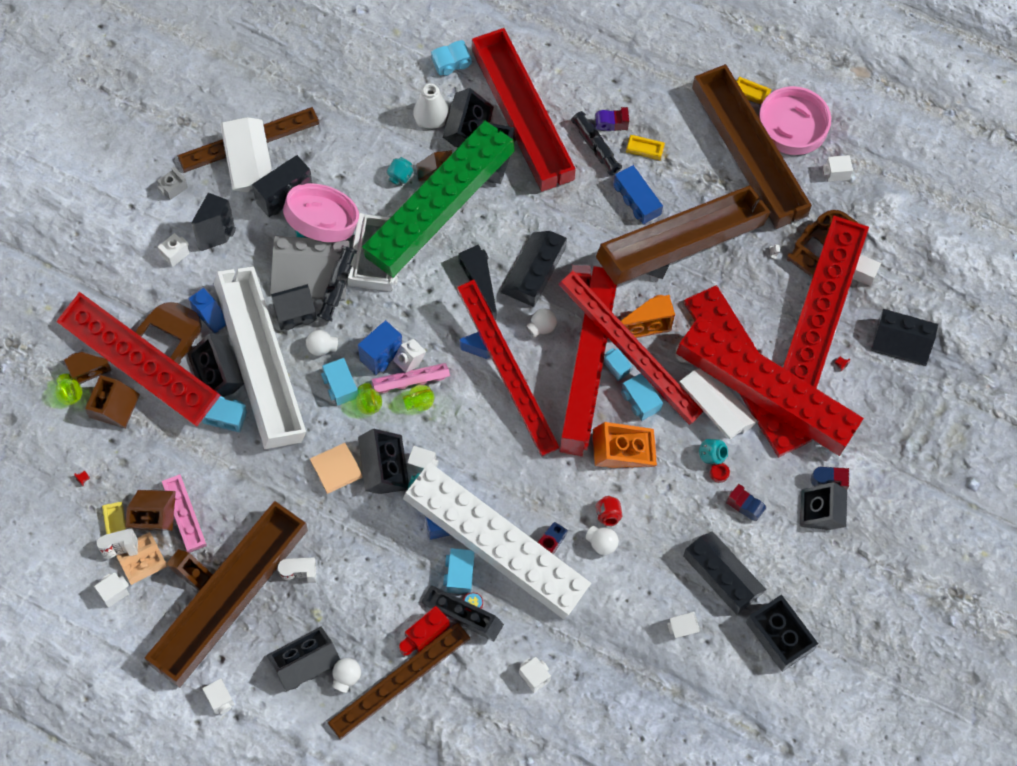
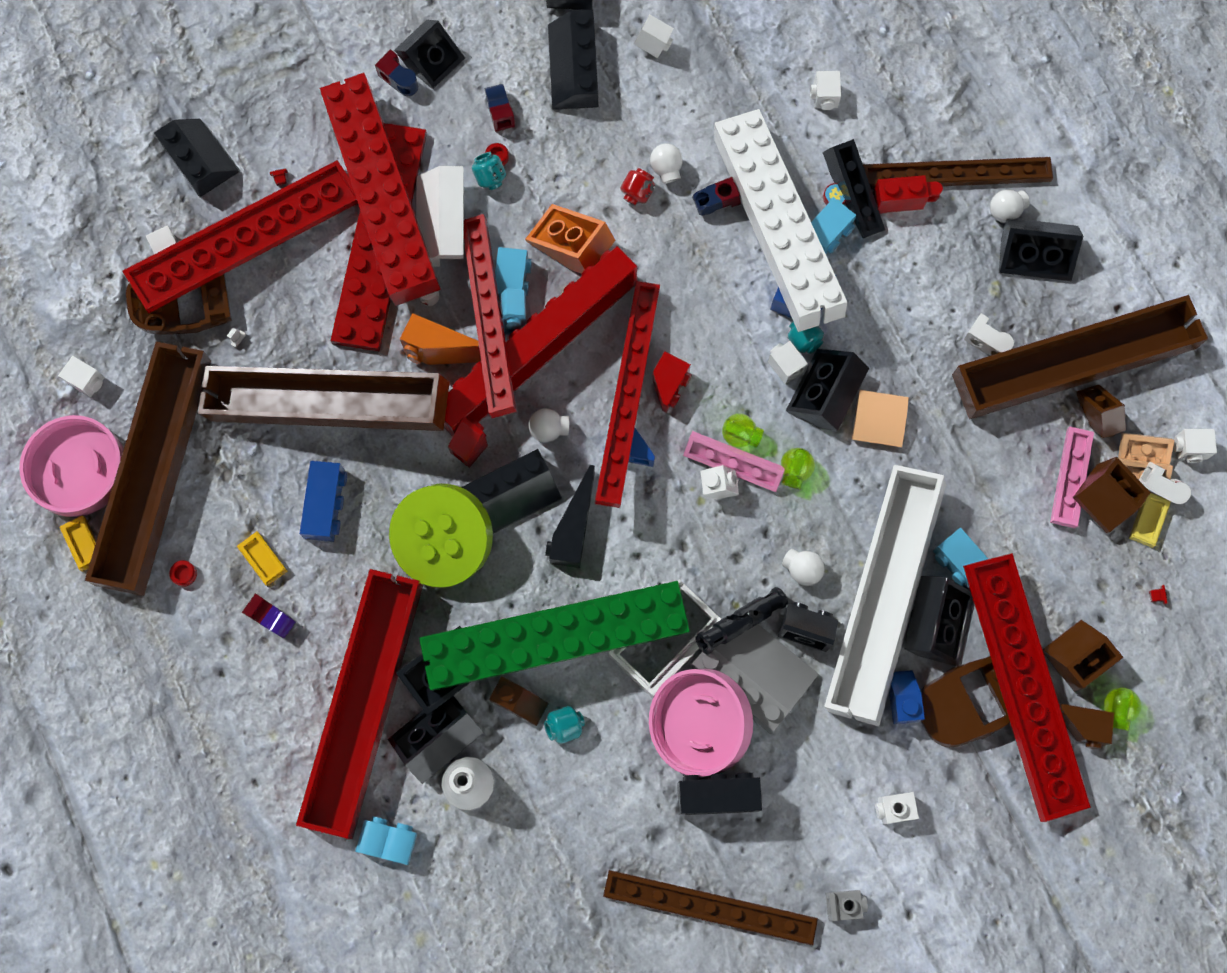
camera: 140 degrees left, 10 degrees up
black slope [191,192,236,251] -> none
white brick [202,679,235,715] -> none
white slope [220,117,272,193] -> none
medium azure brick [321,358,359,406] -> none
blue brick [358,320,402,375] -> none
black piece [571,111,622,176] -> none
none -> red tile [169,560,197,587]
none -> lime brick [389,483,493,587]
none -> red slope [652,351,692,413]

